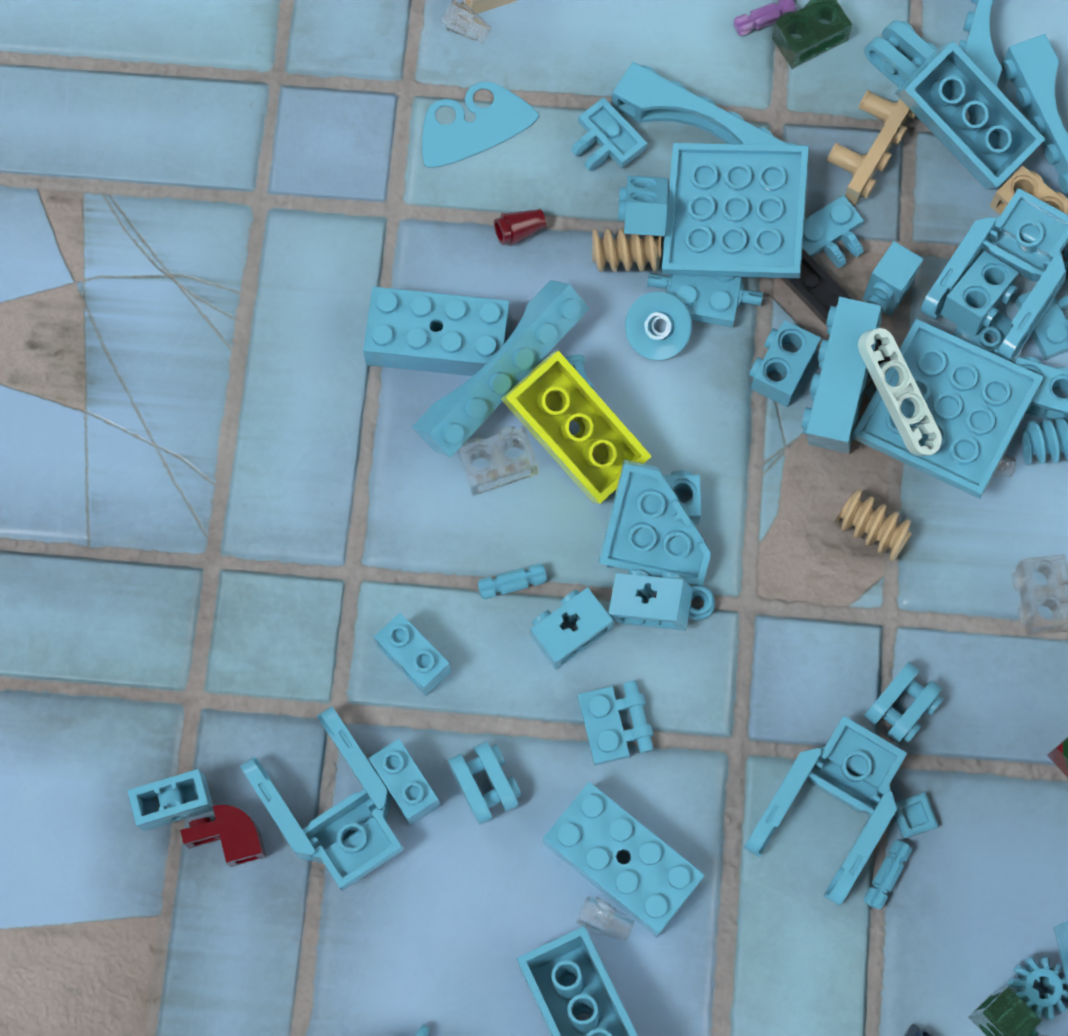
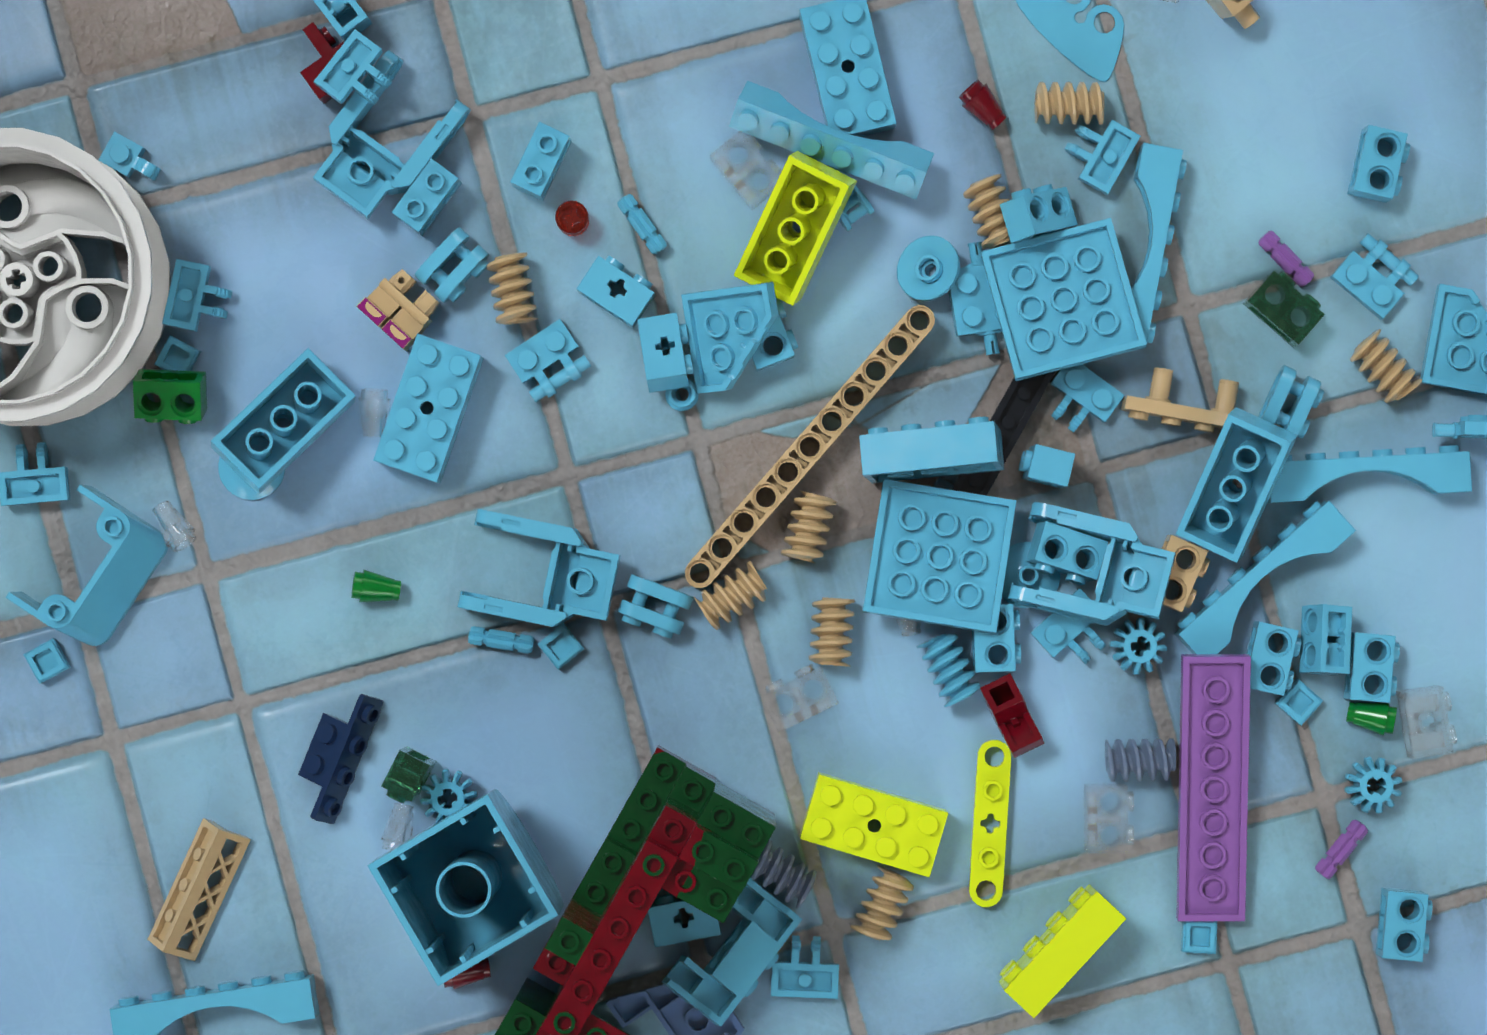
camera: 70 degrees right, 15 degrees up
medium azure brick [749,320,821,407] -> none
light aqua beam [858,328,942,456] -> none
none -> medium azure hinge [314,29,392,105]
none -> green cone [351,569,401,602]
none -> tan hips [356,269,439,351]
none -> tan piece [486,253,538,325]
none -> clear red wheel [555,201,590,236]
none -> tan beam [685,305,935,588]
none -> tan piece [693,561,768,630]
none -> tan piece [809,597,855,667]
none -> tan piece [1034,82,1104,125]

